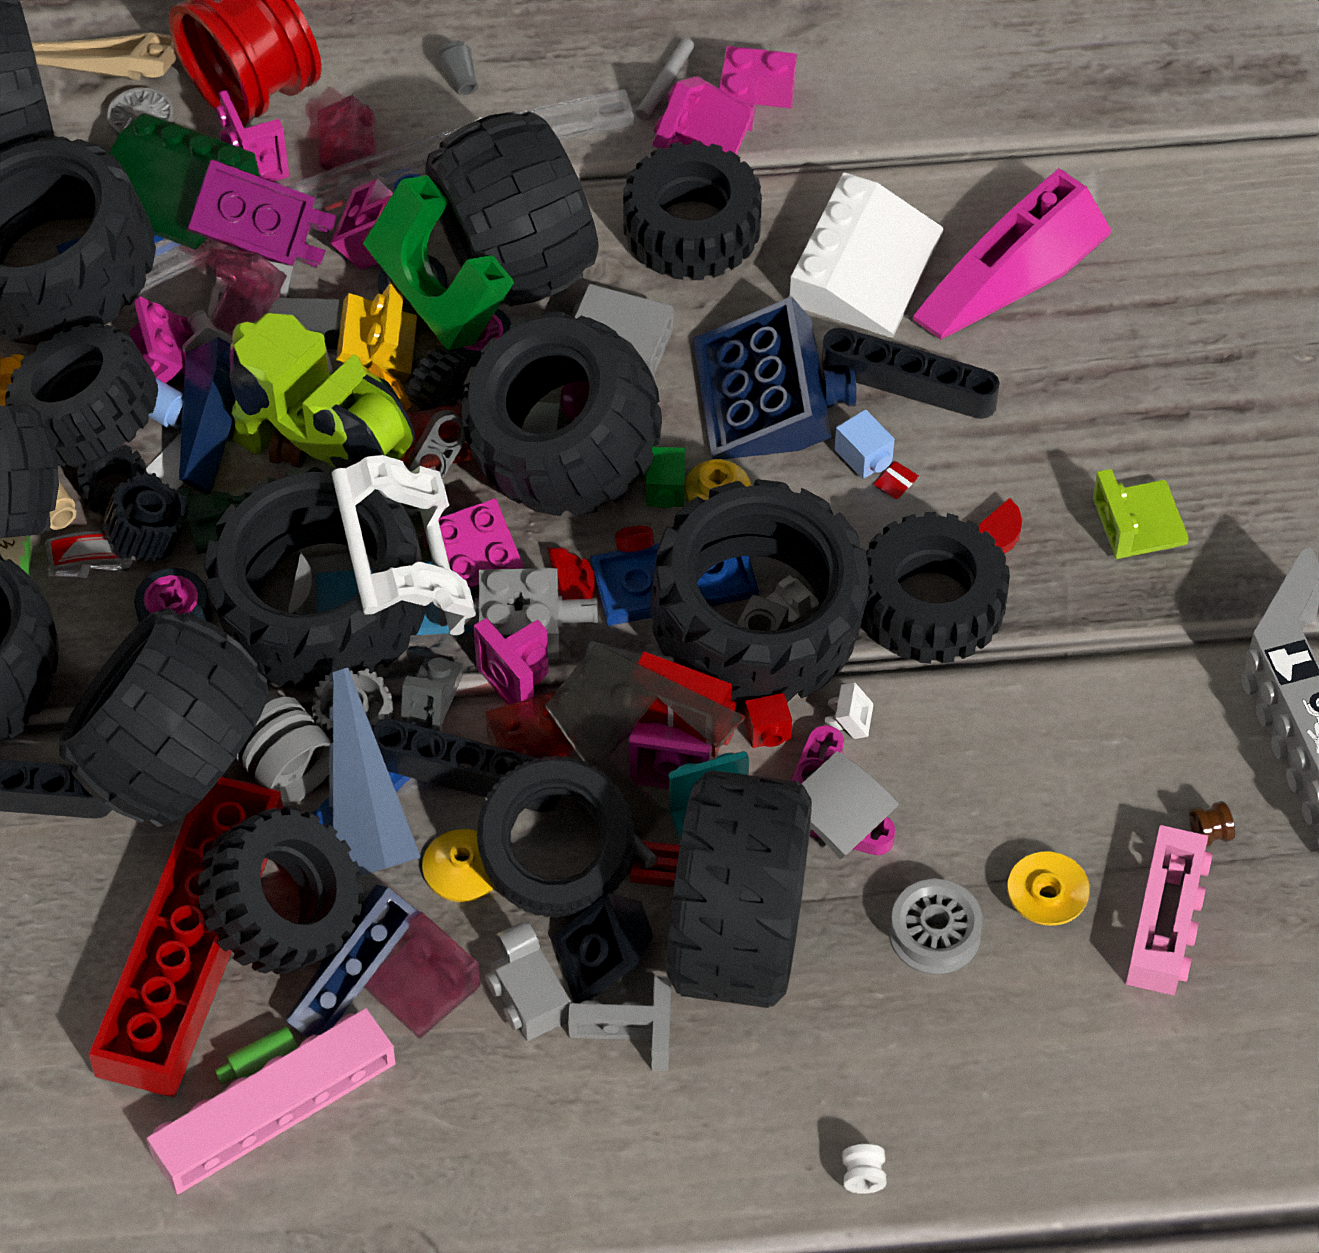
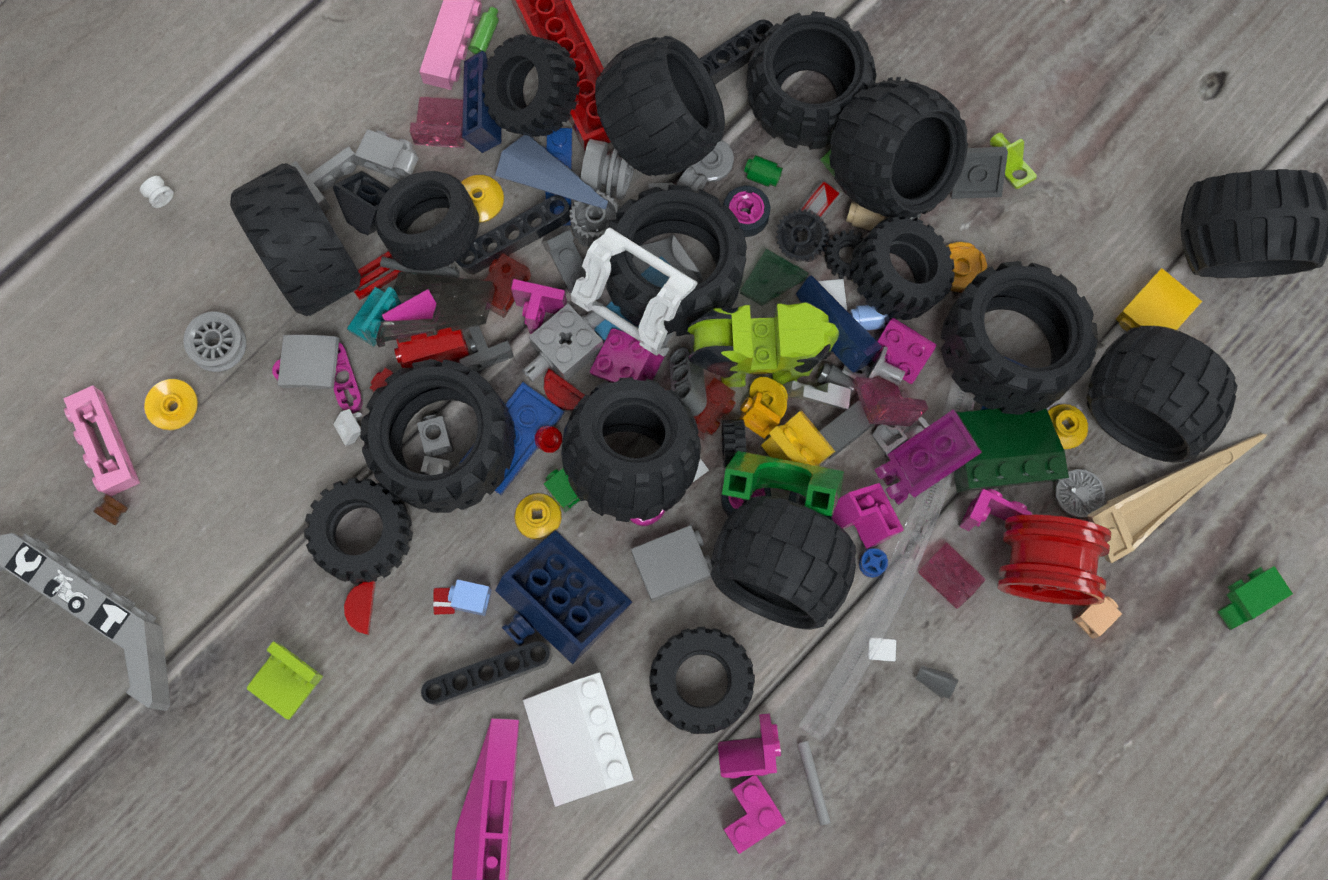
camera: 140 degrees right, 20 degrees up
none -> green brick [744,155,783,187]

